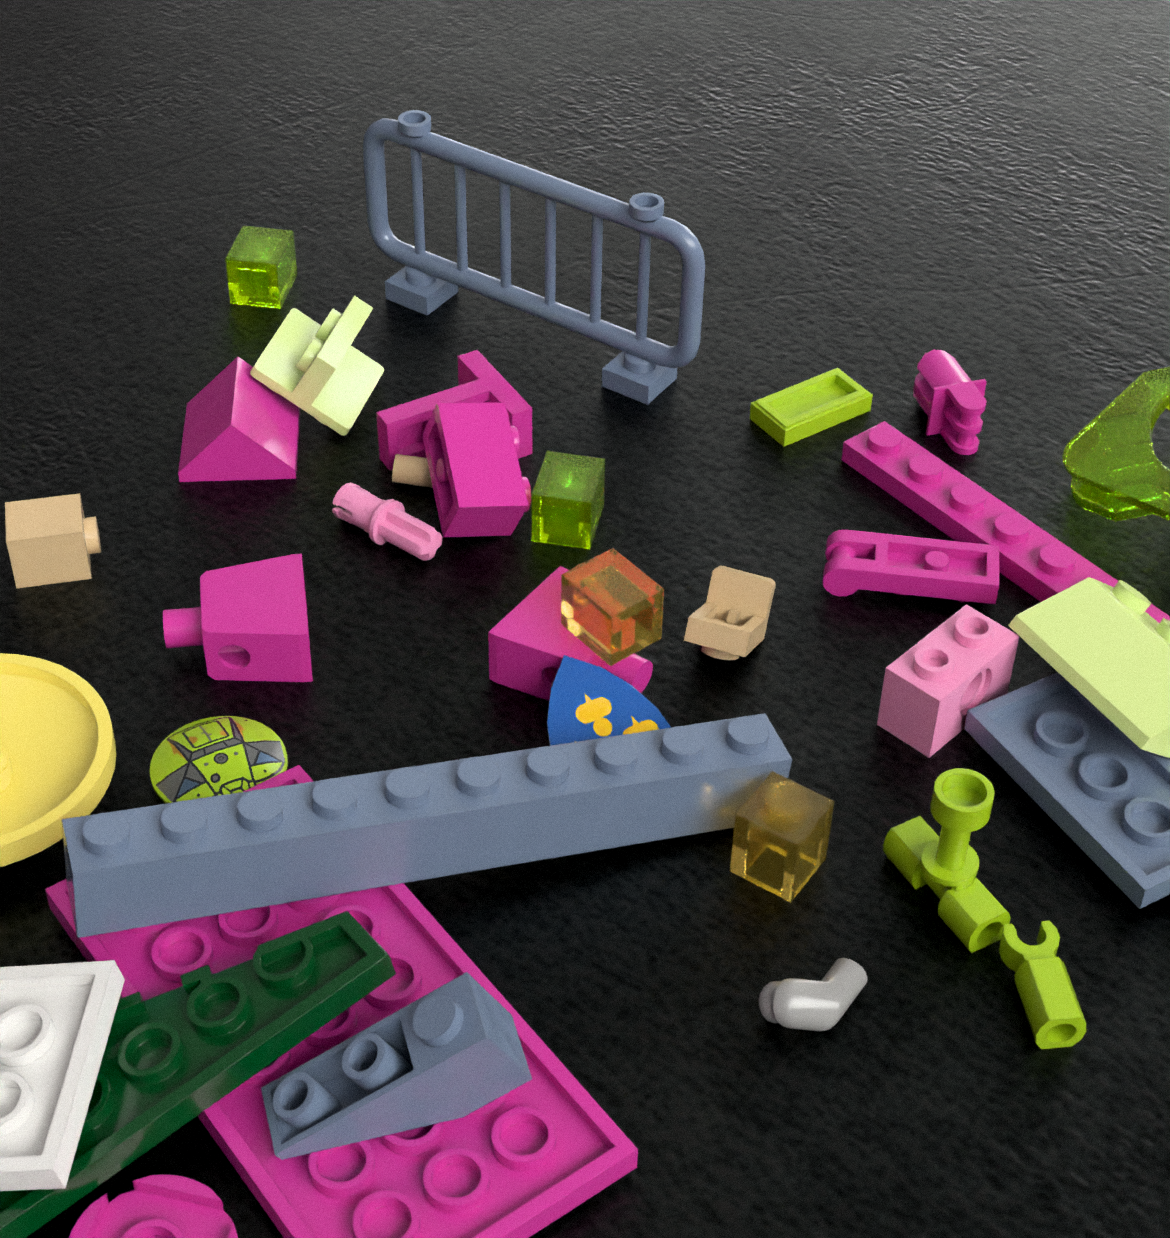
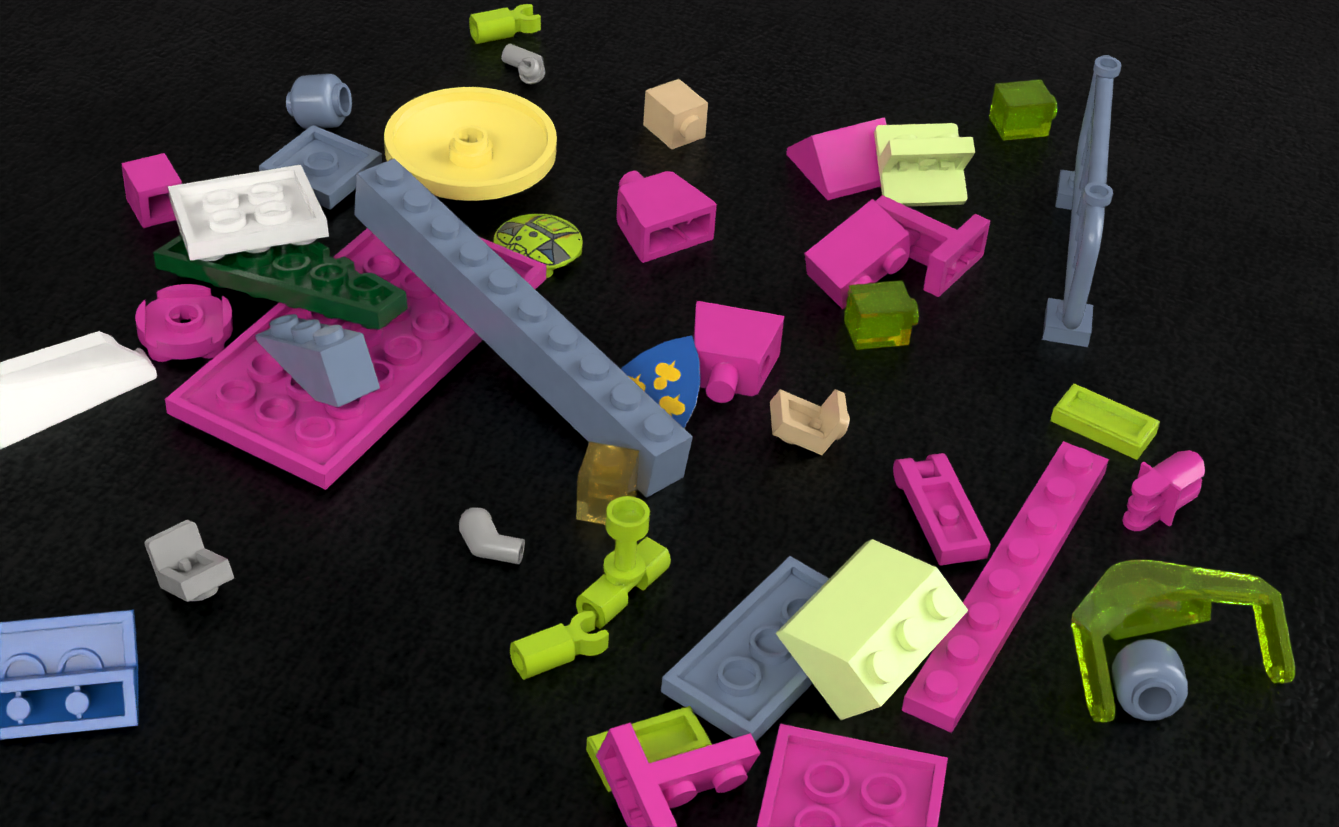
camera: 65 degrees right, 0 degrees up
bright pink axle [332,482,443,561] -> none
clear yellow brick [561,548,664,666] -> none
bright pink brick [877,605,1020,758] -> none

